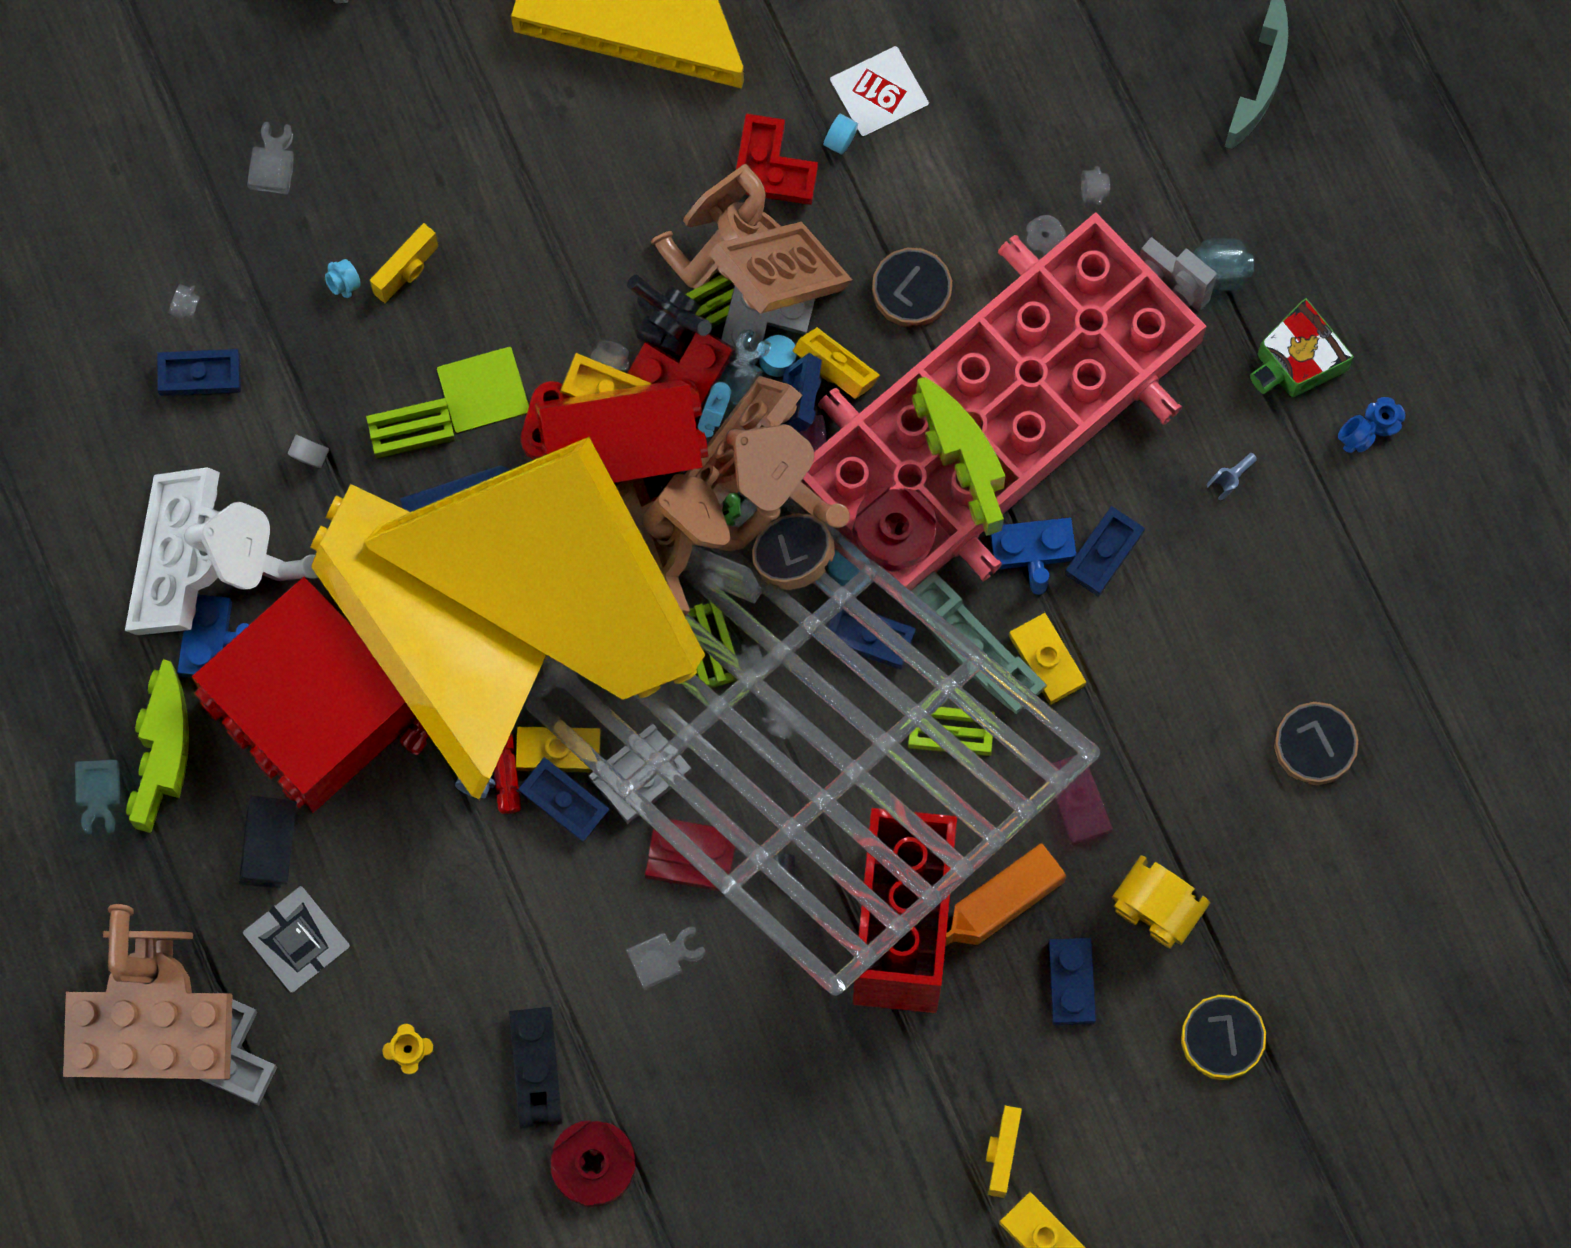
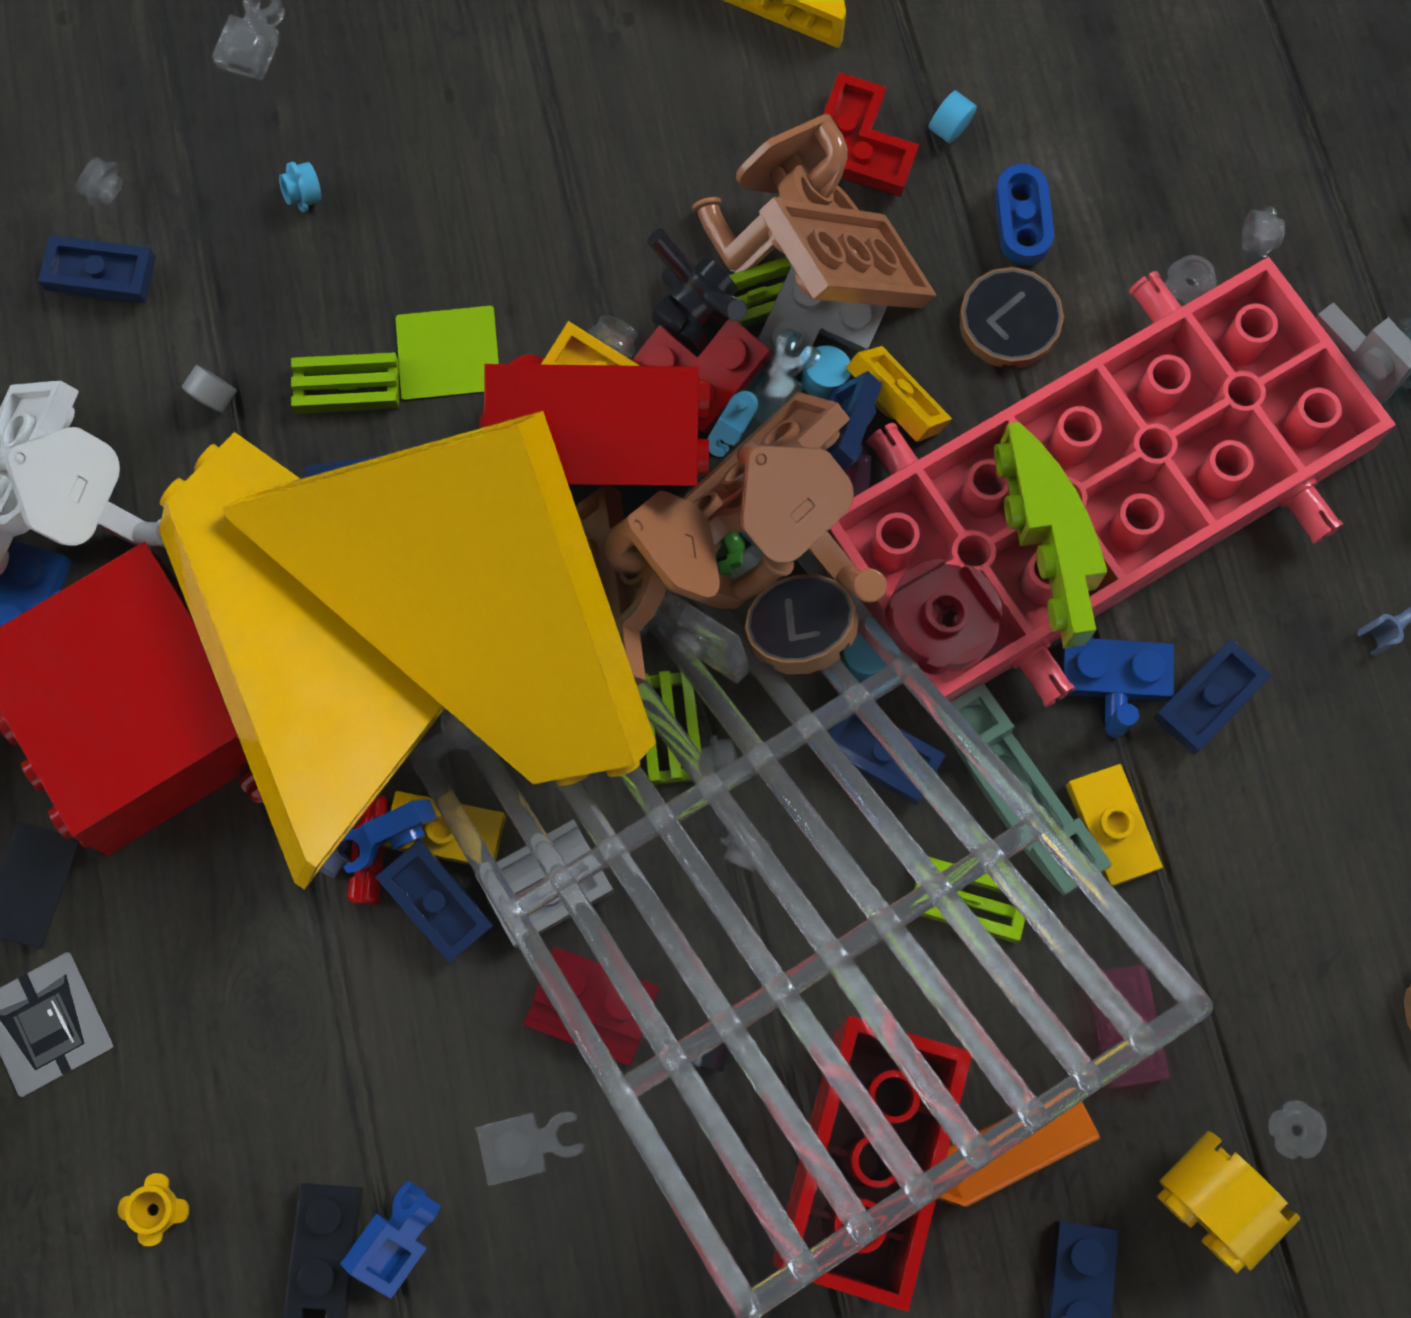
camera: 10 degrees right, 0 degrees up
yellow plate [369,223,439,303] -> none
white sticker [830,46,929,136] -> none
none -> blue plate [340,799,438,873]
none -> blue plate [340,1180,441,1299]
none -> blue plate [994,164,1054,266]
none -> clear plate [1268,1100,1327,1159]

